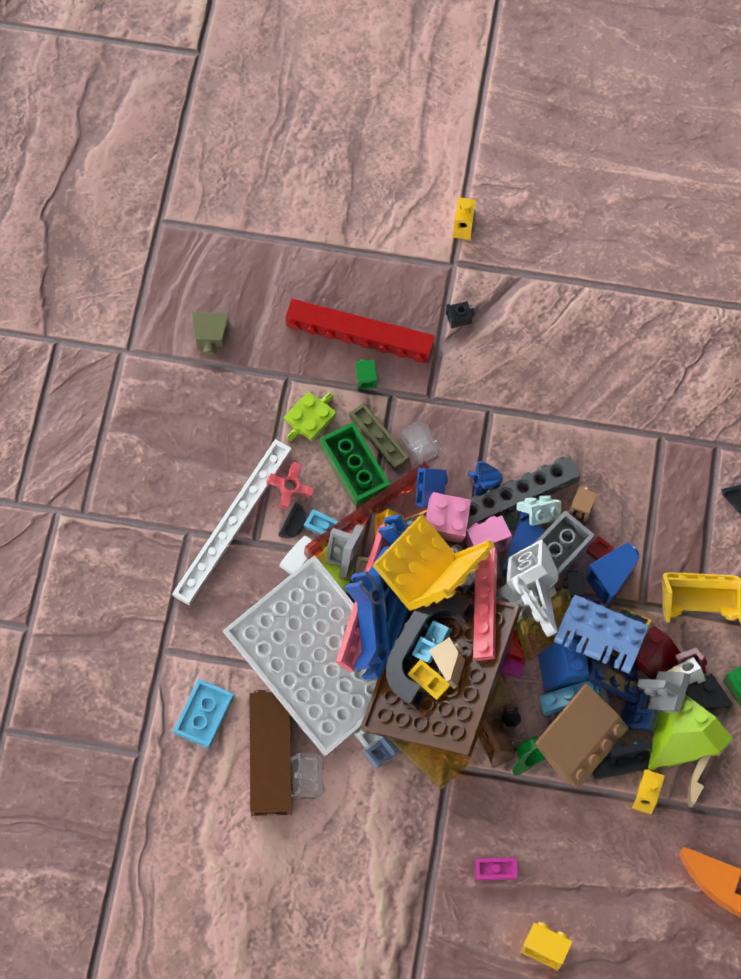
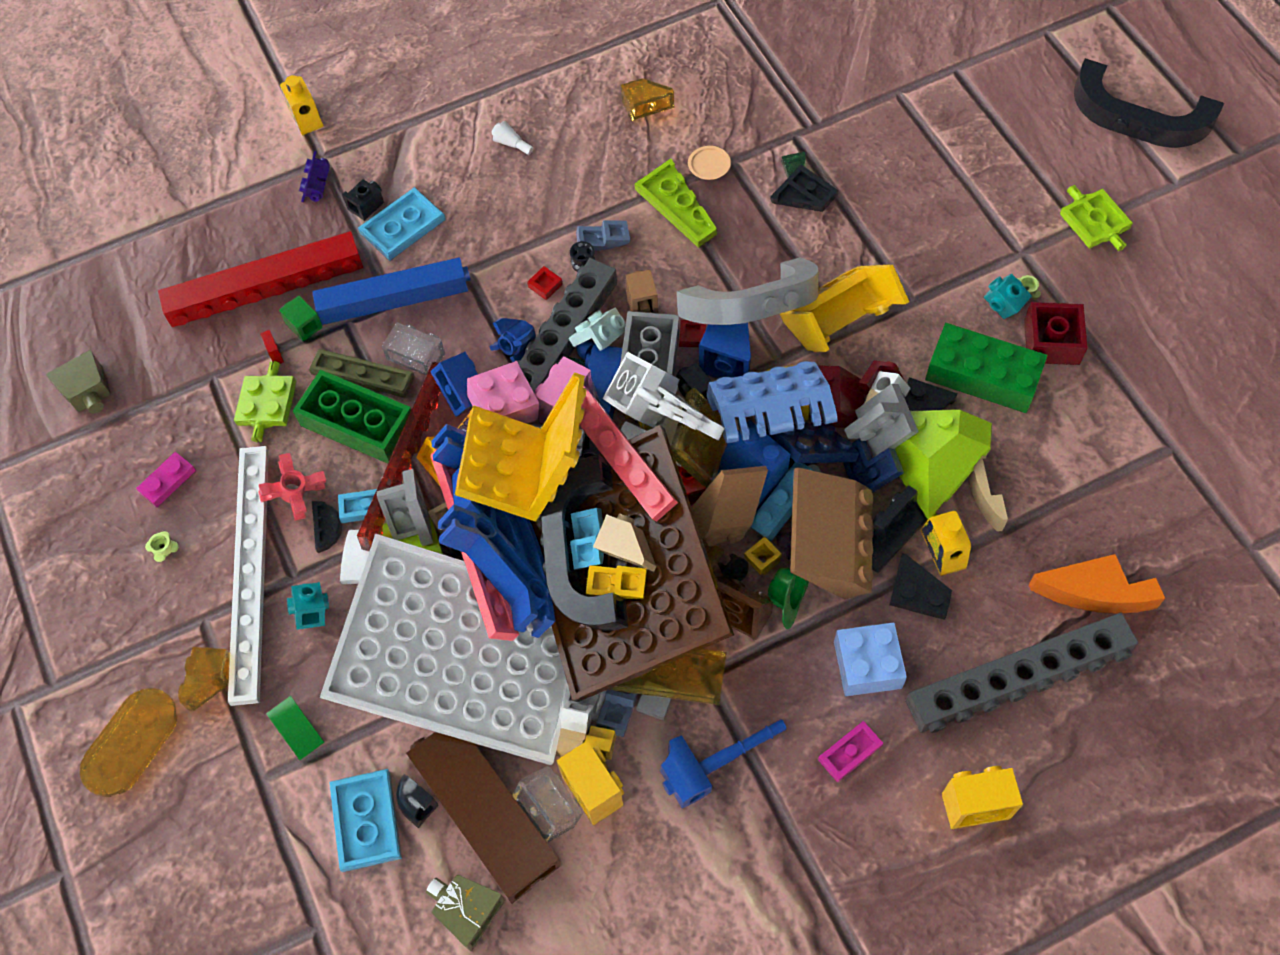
camera: 30 degrees left, 5 degrees down
none -> clear yellow tile [80,688,177,797]
none -> dark pink plate [136,452,196,507]
none -> yellowish green plate [145,531,179,562]
none -> clear yellow slope [178,647,230,711]
none -> red tile [260,330,284,364]
none -> green slope [266,696,324,760]
none -> teal brick [287,582,329,630]
none -> dark purple hinge [299,151,330,202]
none -> blue brick [312,257,471,325]
none -> medium azure tile [358,187,446,261]
none -> black brick [396,774,438,828]
none -> olive torso [426,875,506,952]
none -> white cone [492,121,533,155]
none -> red tile [527,266,563,300]
none -> yellow brick [556,740,624,826]
none -> white leg [557,700,594,757]
none -> black wheel [570,241,595,272]
none -> sand blue slope [576,220,630,251]
none -> yellow piece [585,726,616,760]
none -> clear yellow slope [620,78,674,121]
none -> lime wing [635,158,717,248]
none -> light grey tile [636,682,674,721]
none -> blue piece [660,719,787,808]
none -> light grey arch [677,257,819,325]
none -> light nougat piece [688,146,731,180]
none -> medium nougat slope [691,466,768,547]
none -> yellow piece [744,537,782,575]
none -> light blue brick [834,623,907,696]
none -> black wing [889,553,952,620]
none -> dark grey brick [905,613,1138,733]

